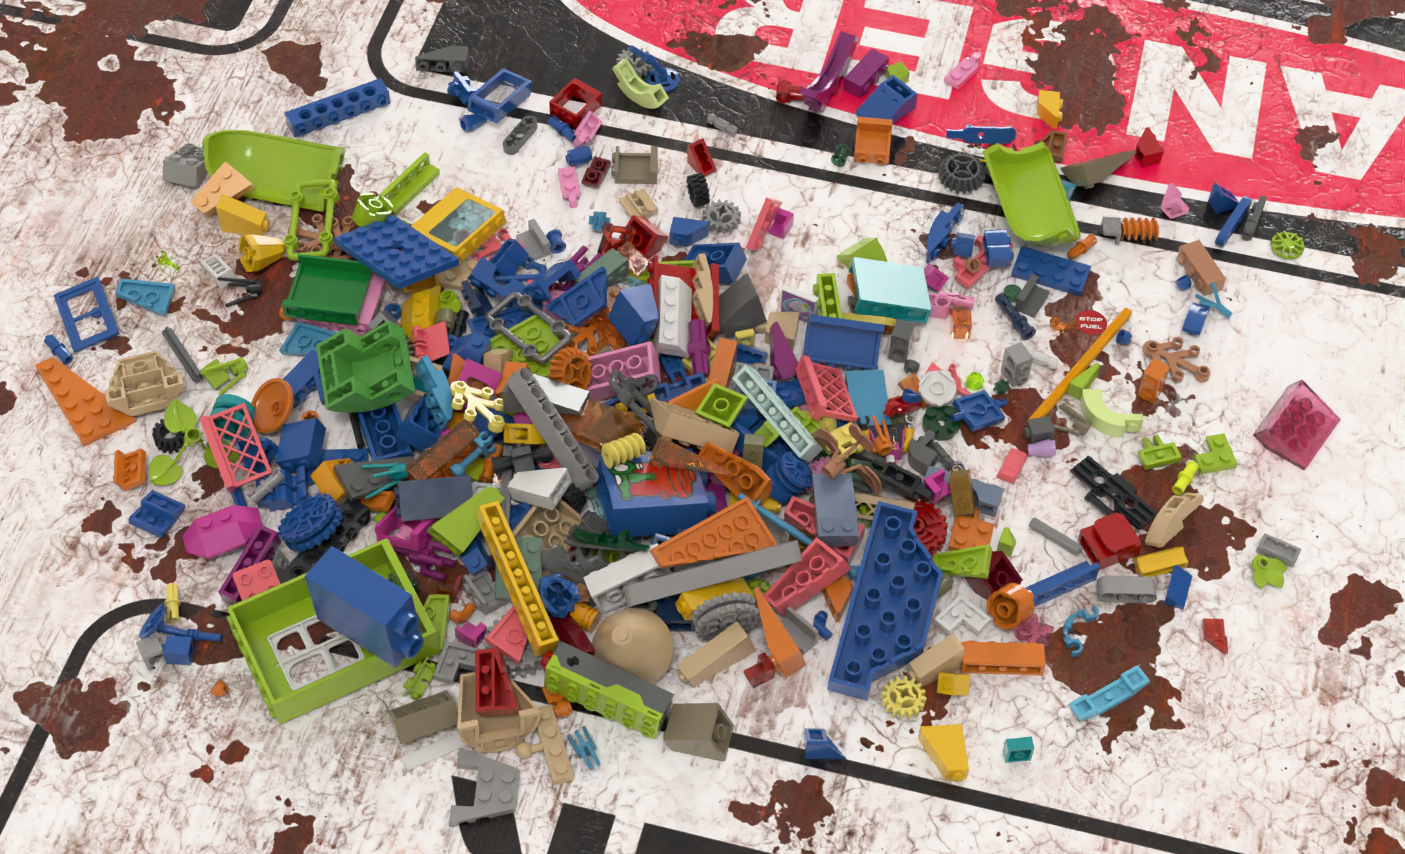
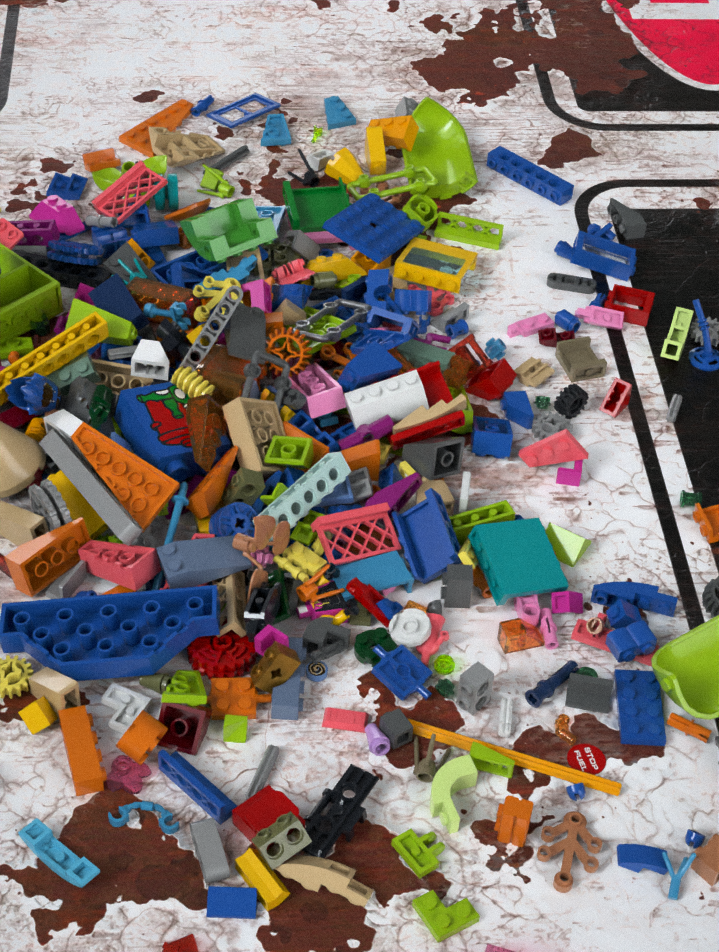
camera: 70 degrees right, 10 degrees down
neon yellow pin [1172,461,1199,496] -> none
none -> olive brick [251,811,312,870]
none -> dark azure wing [324,96,356,130]
none -> clear green plate [533,396,551,409]

